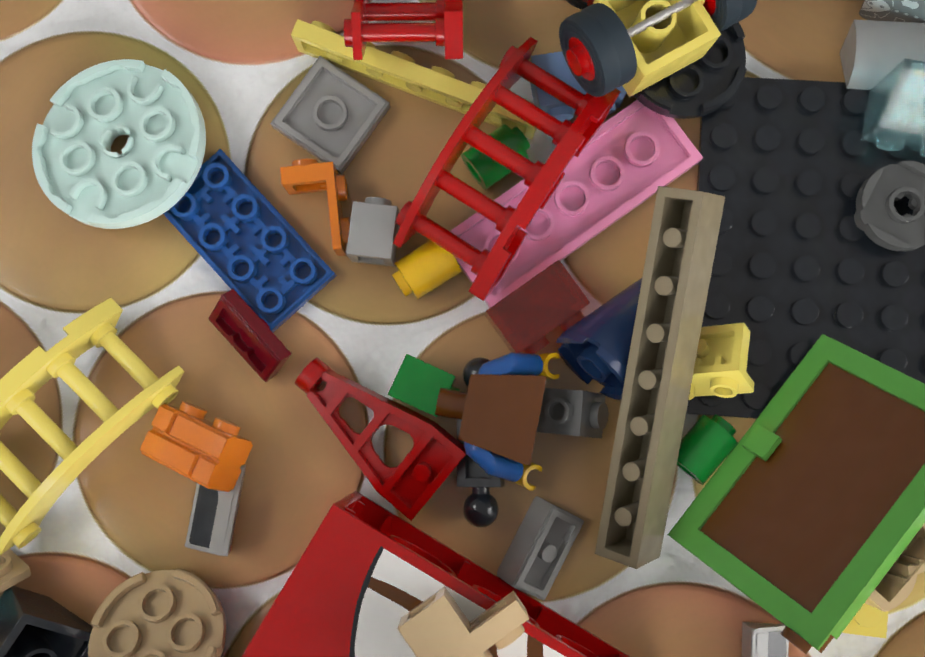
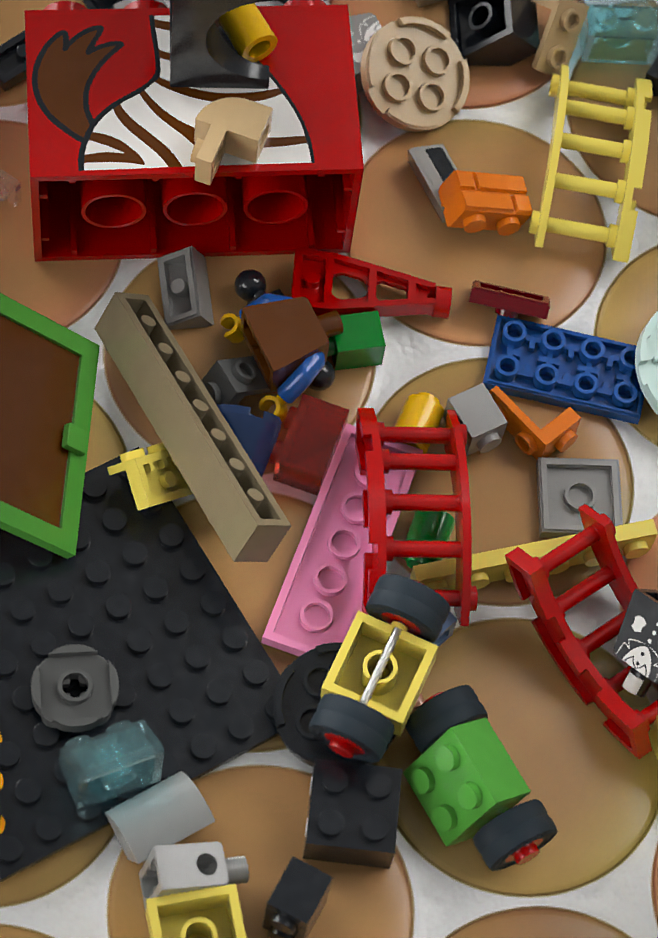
camera: 135 degrees right, 20 degrees down
green brick [677,414,738,485] -> none

